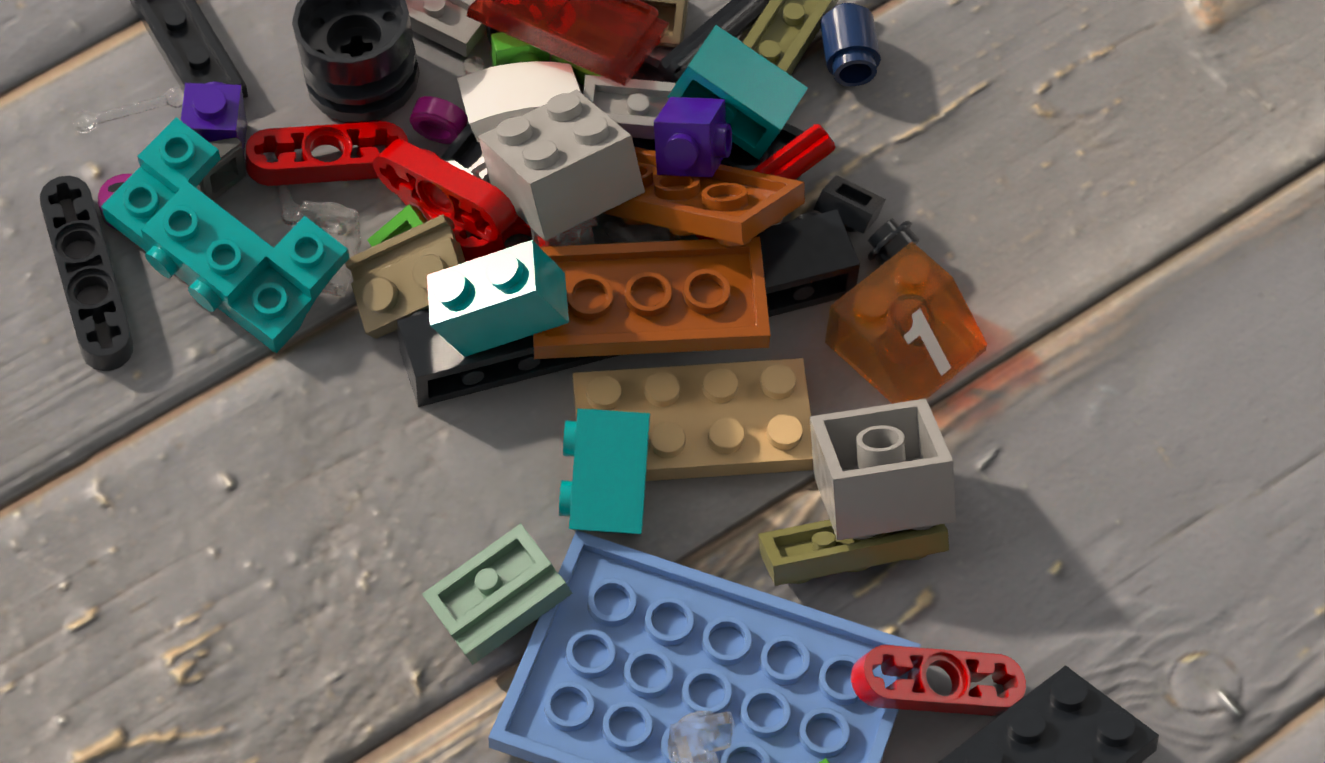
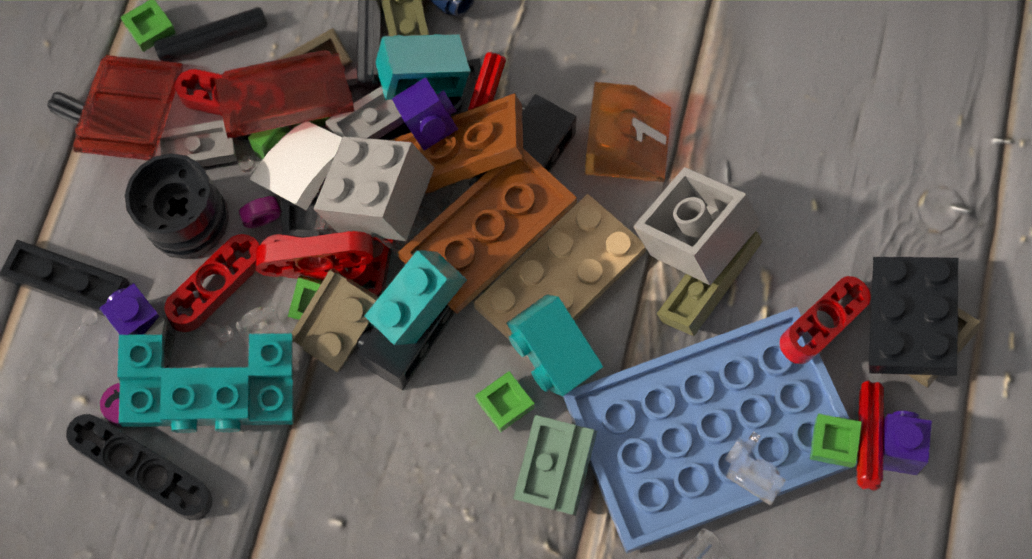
camera: 35 degrees left, 10 degrees up
black plate [814,175,886,234] -> none
black plate [867,218,919,270] -> none
none -> bright green plate [475,371,535,433]

